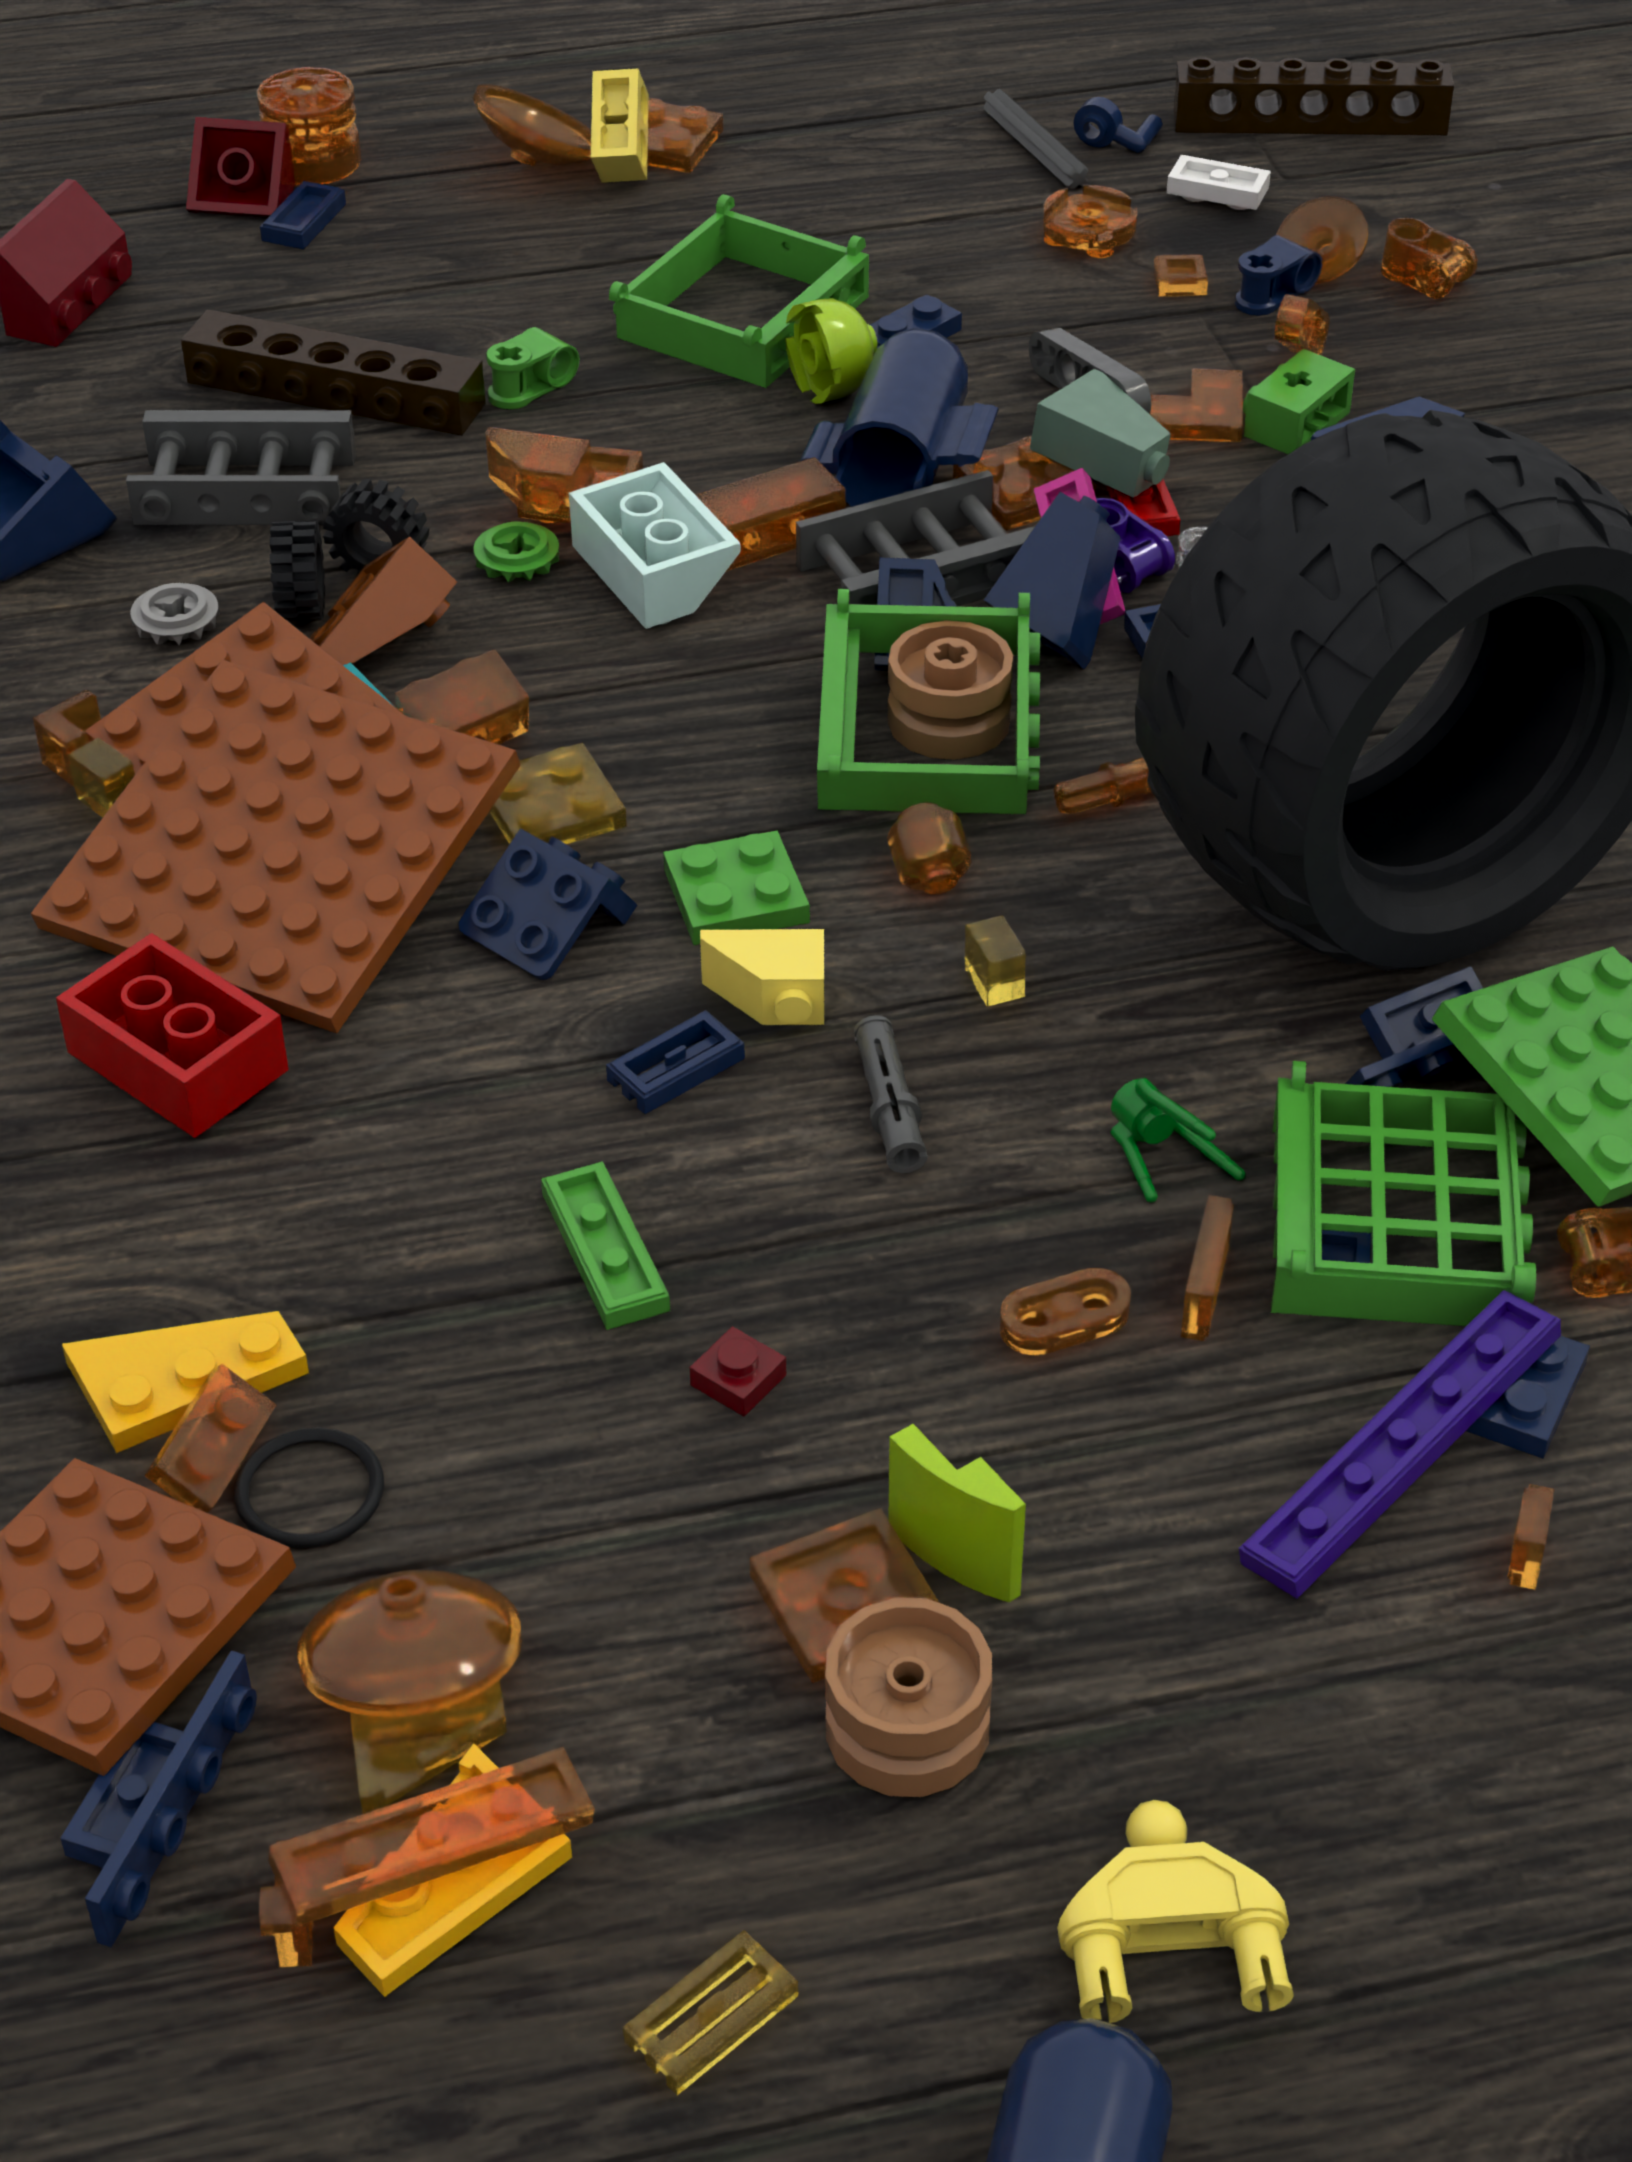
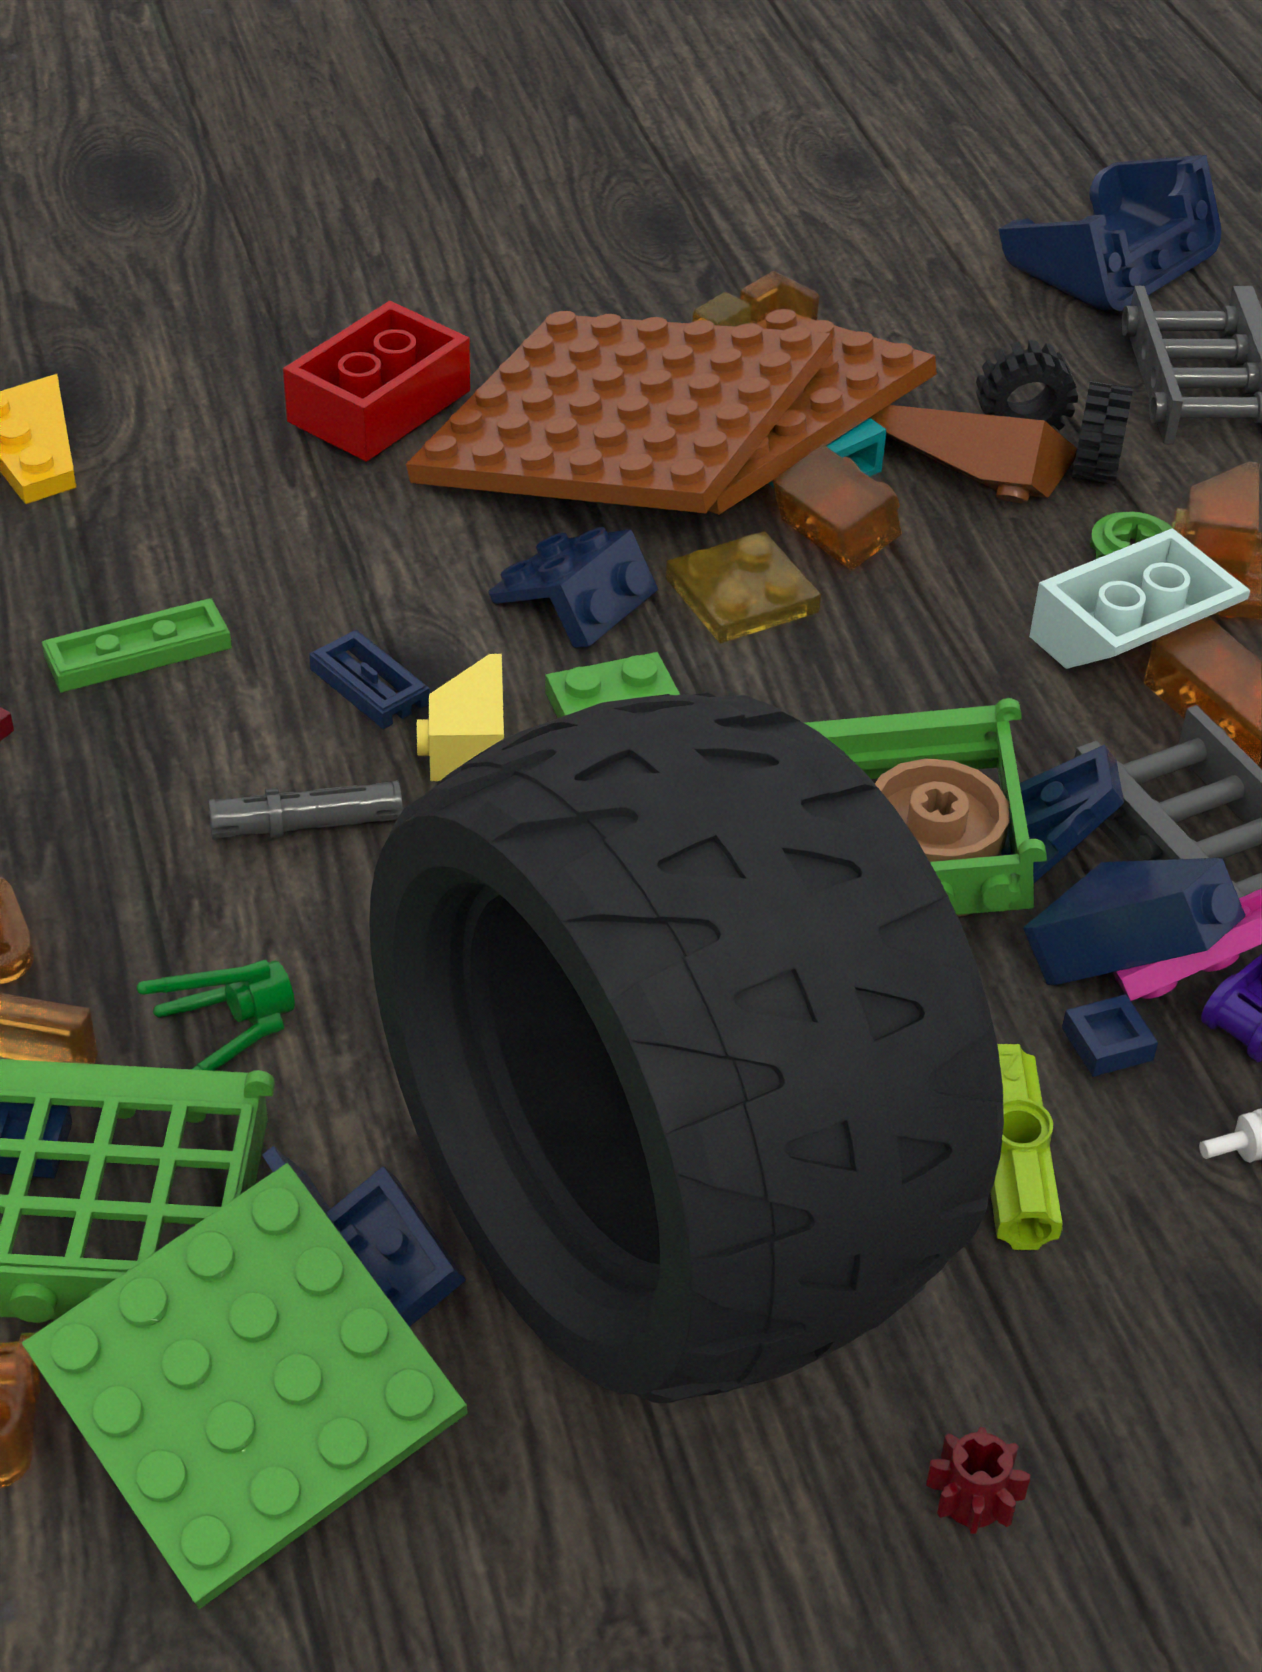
camera: 85 degrees right, 0 degrees up
light grey gear [130,583,220,645] -> none

